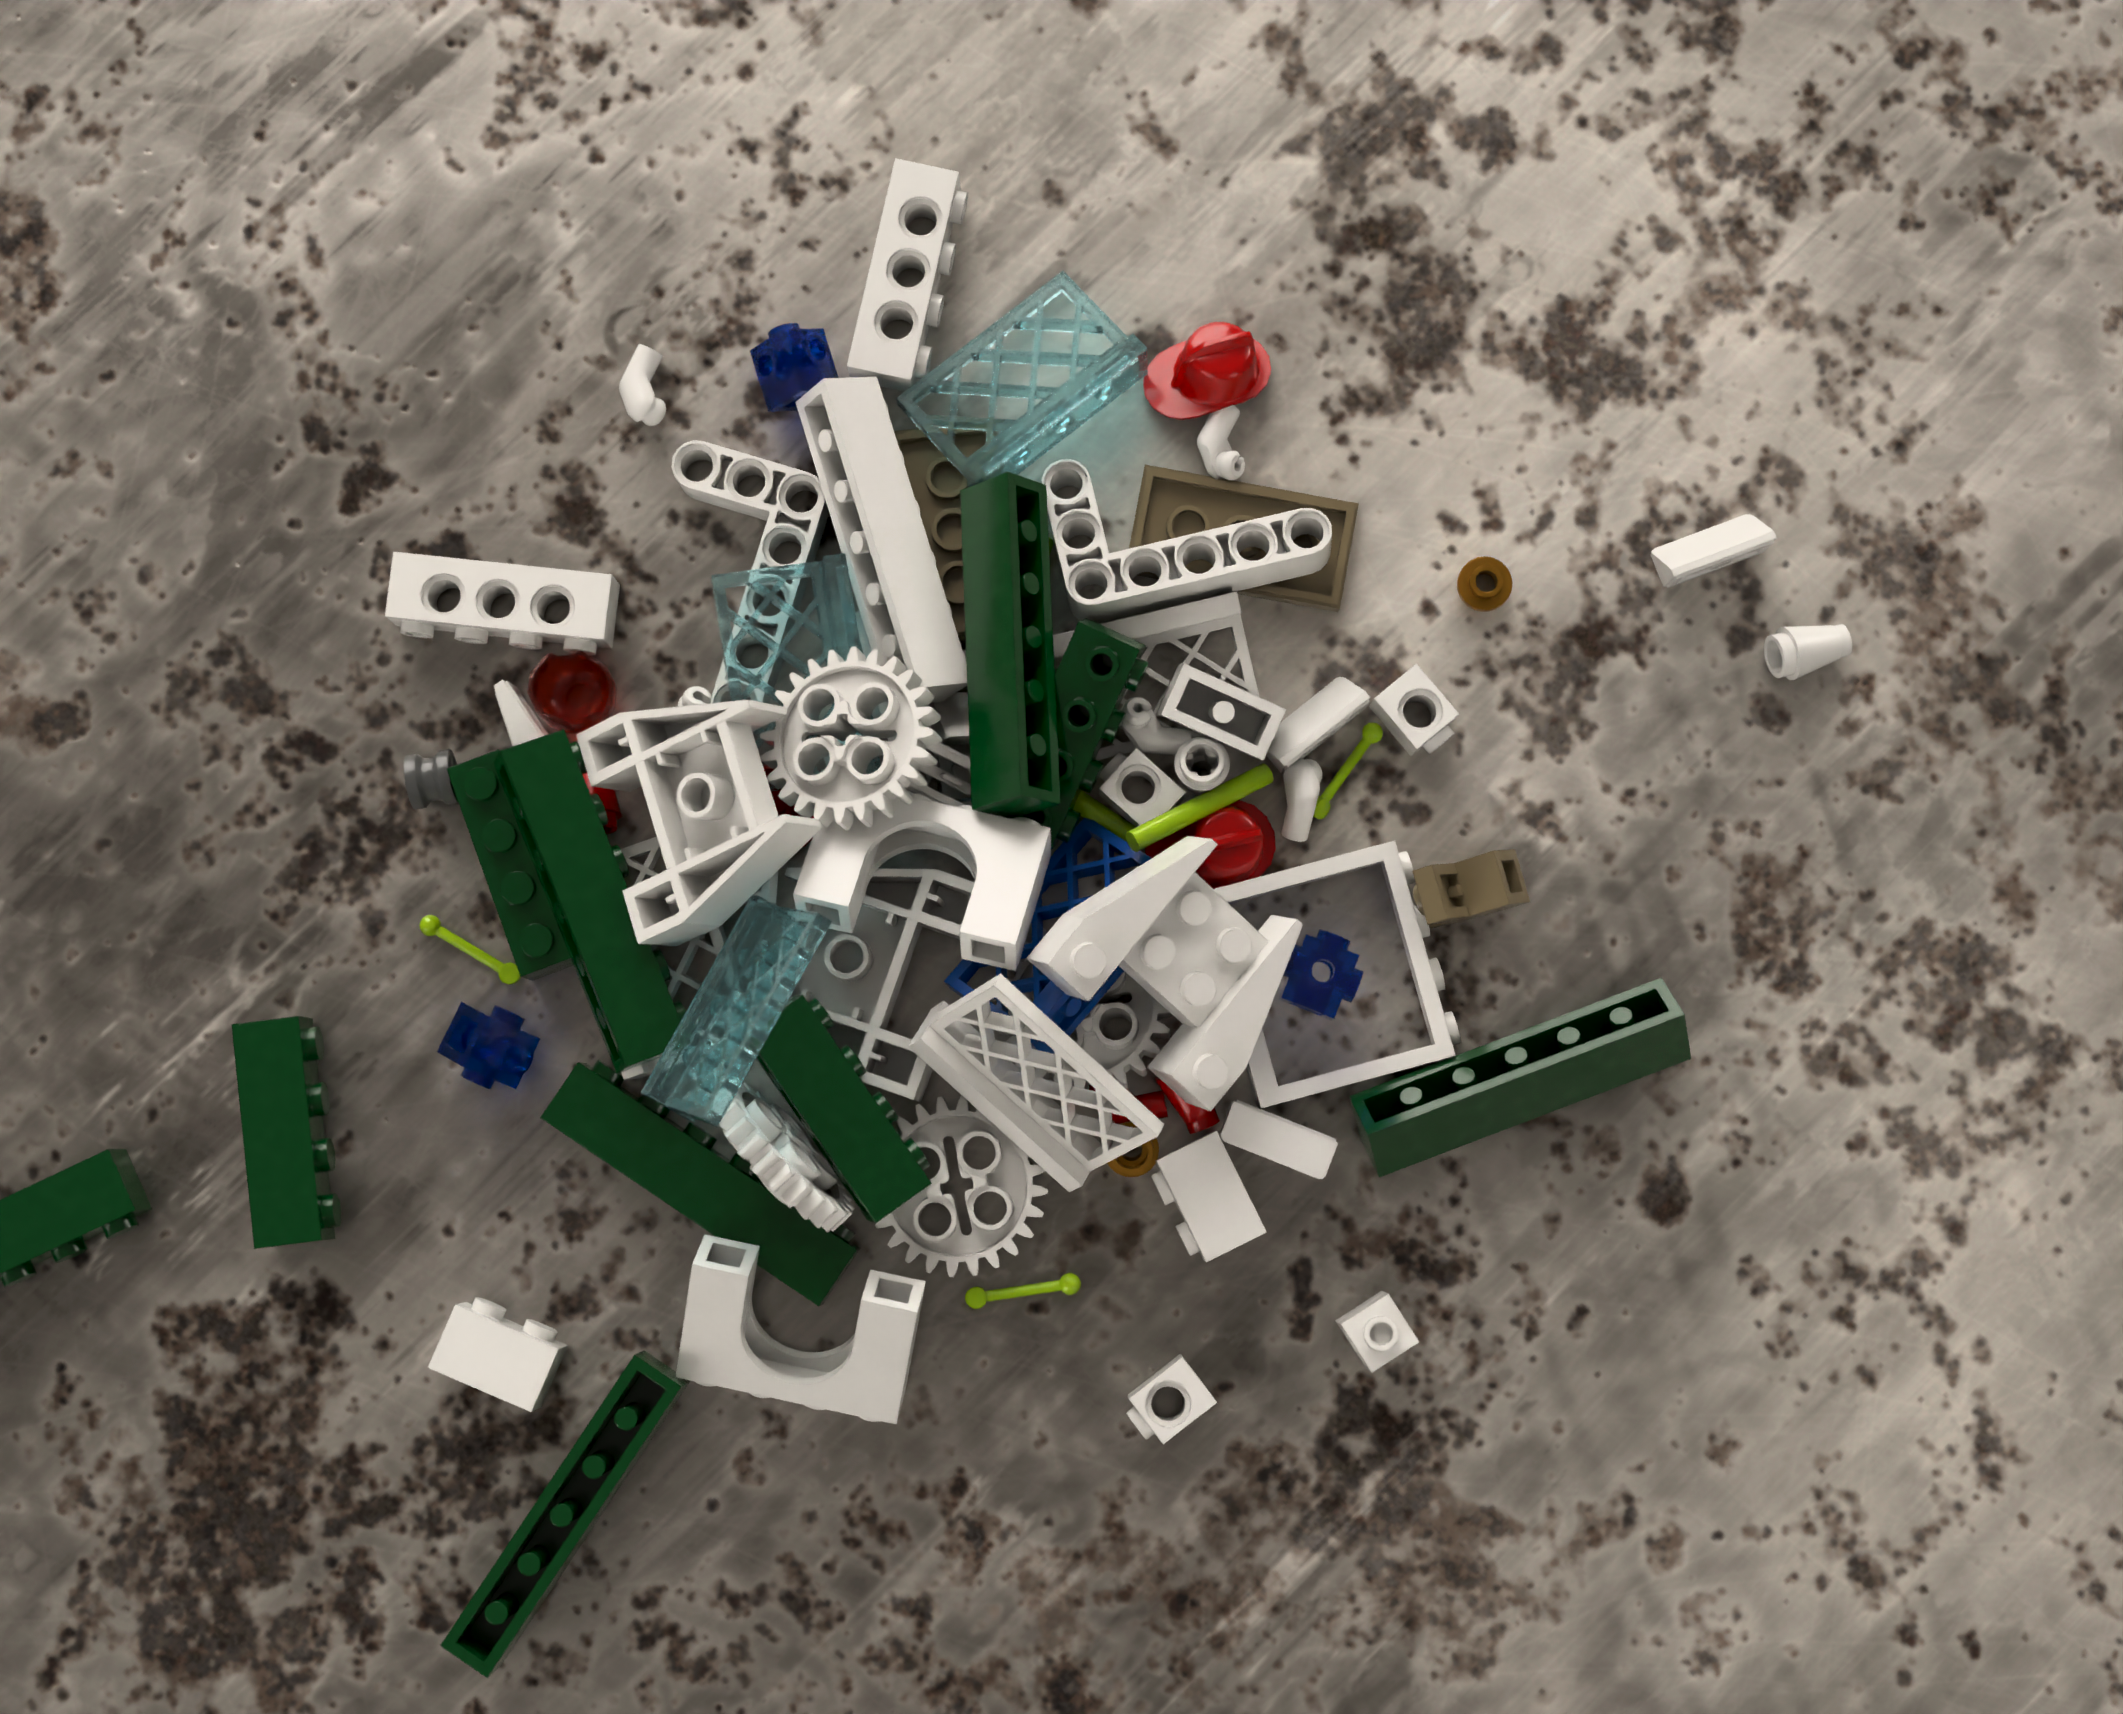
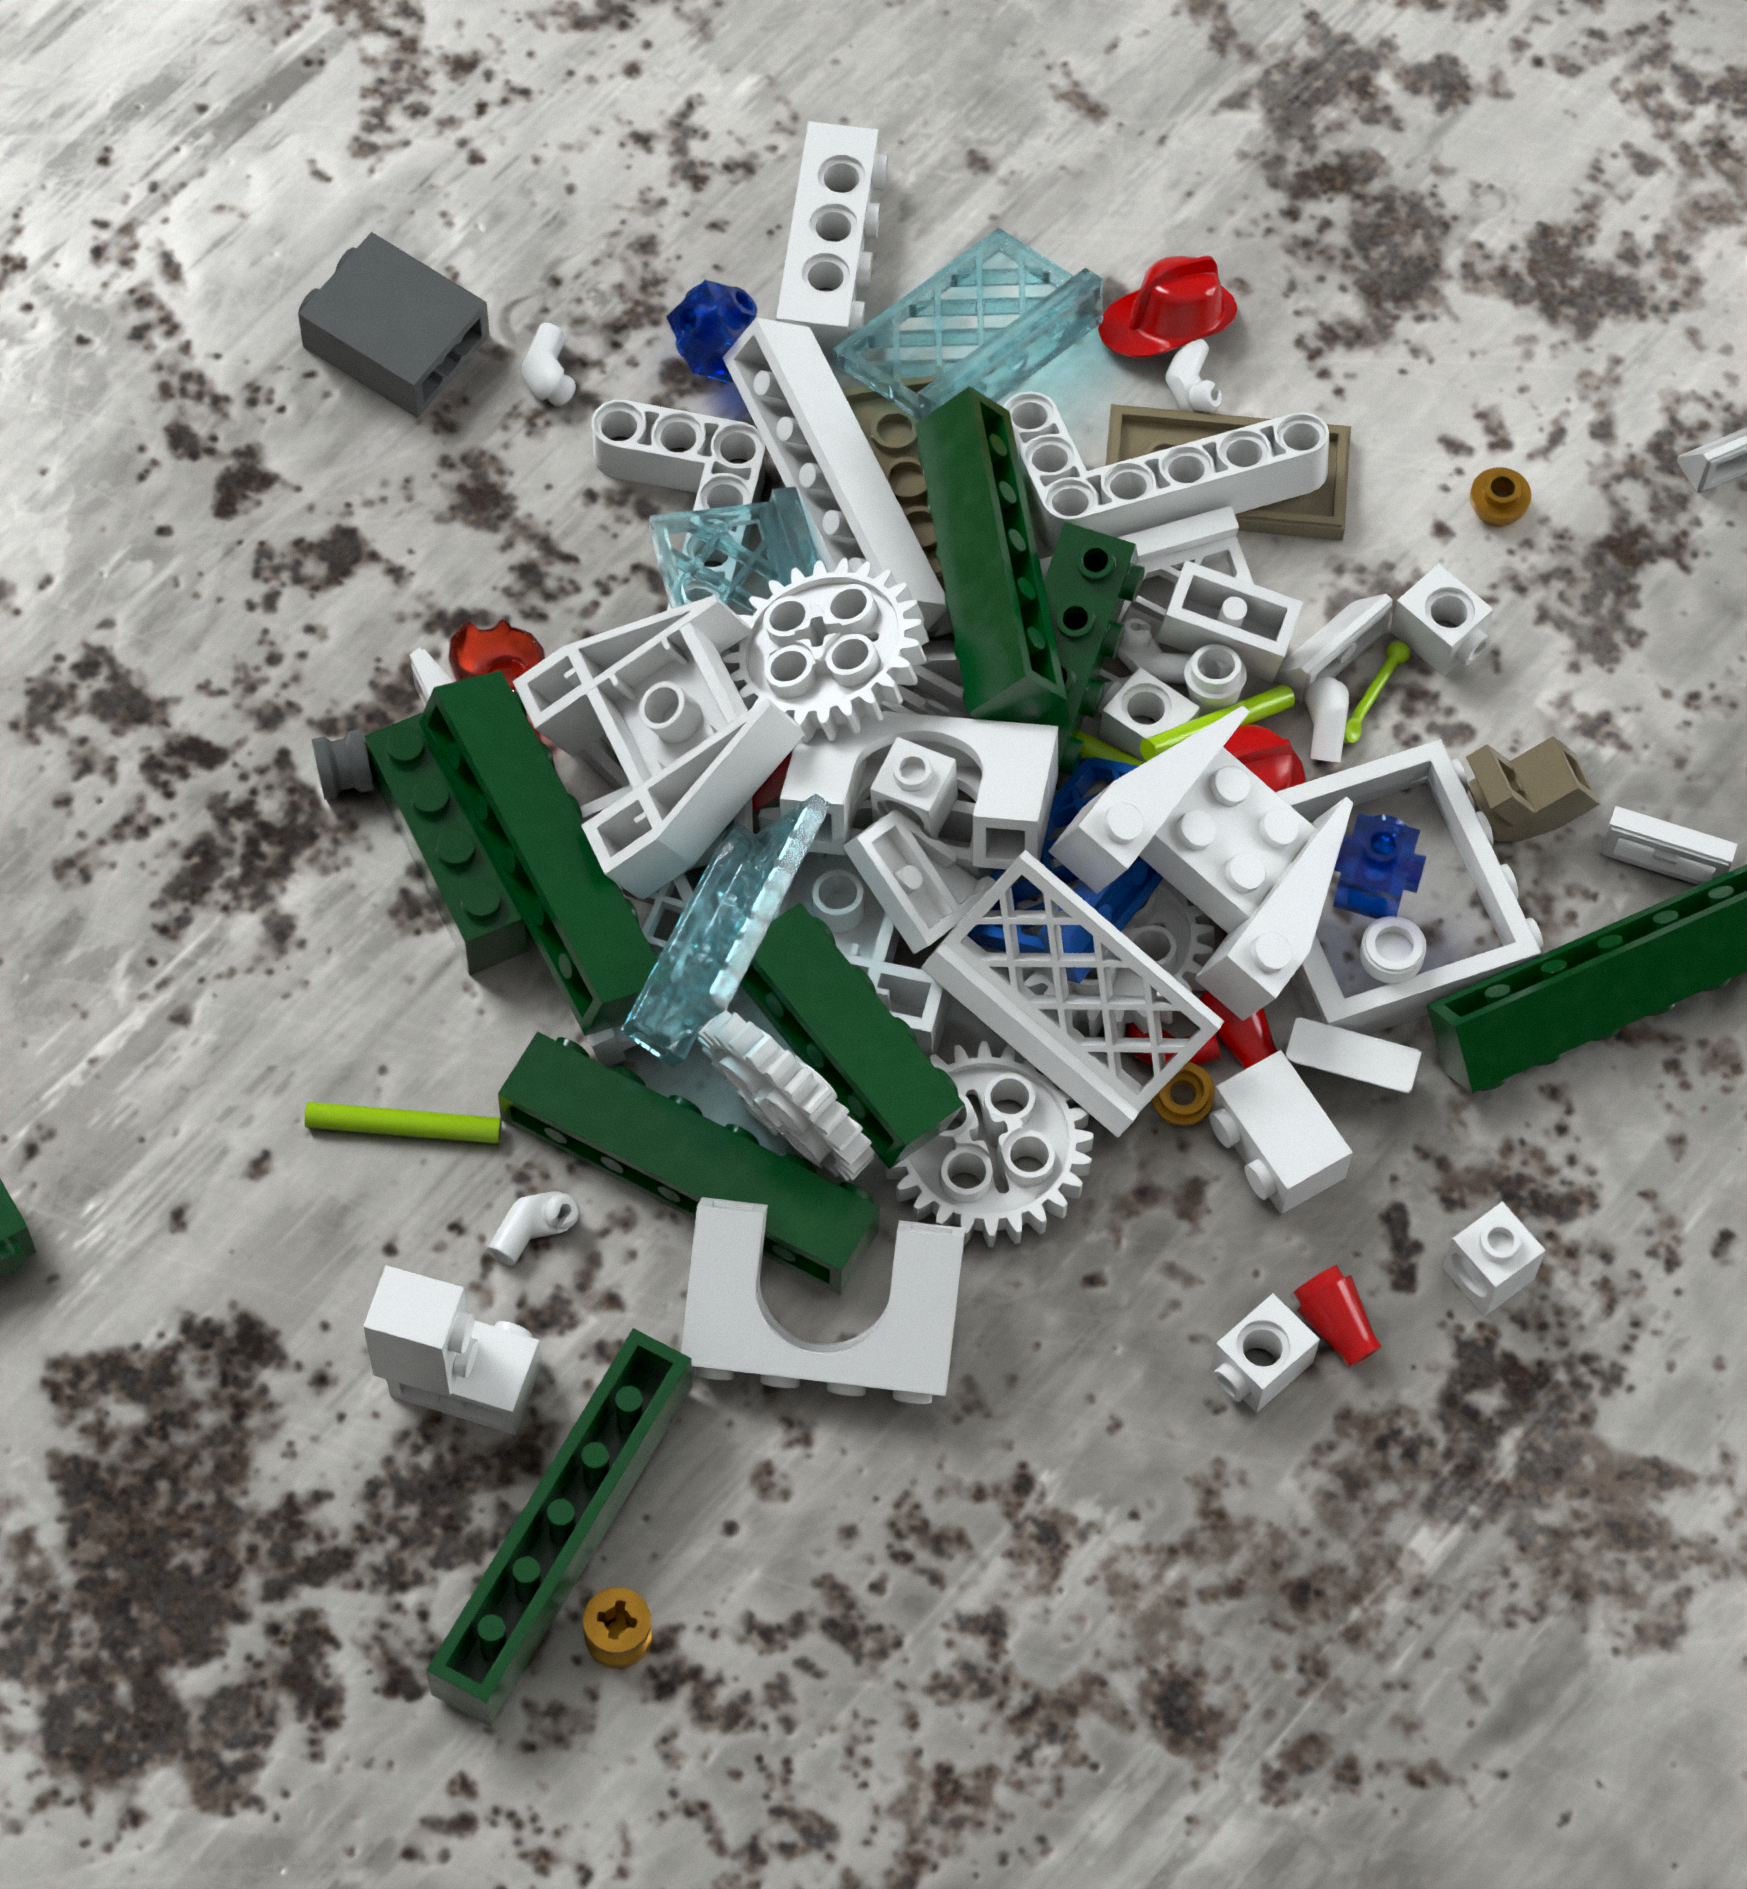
camera: 10 degrees left, 20 degrees down
dark green brick [231,1016,341,1249] -> none
white brick [385,552,620,655] -> none
lime hinge [419,915,521,985] -> none
clear blue brick [437,1002,540,1090] -> none
lime hinge [965,1273,1081,1309] -> none
none -> dark grey brick [298,232,490,418]
none -> lime bar [304,1102,502,1144]
none -> white brick [363,1265,478,1397]
none -> white arm [486,1191,579,1266]
none -> pearl gold wheel [583,1587,652,1669]
none -> white wing [842,809,996,954]
none -> white brick [870,737,958,840]
none -> red cone [1292,1265,1382,1368]
none -> white tile [1360,916,1426,984]
none -> white tile [1600,806,1738,885]

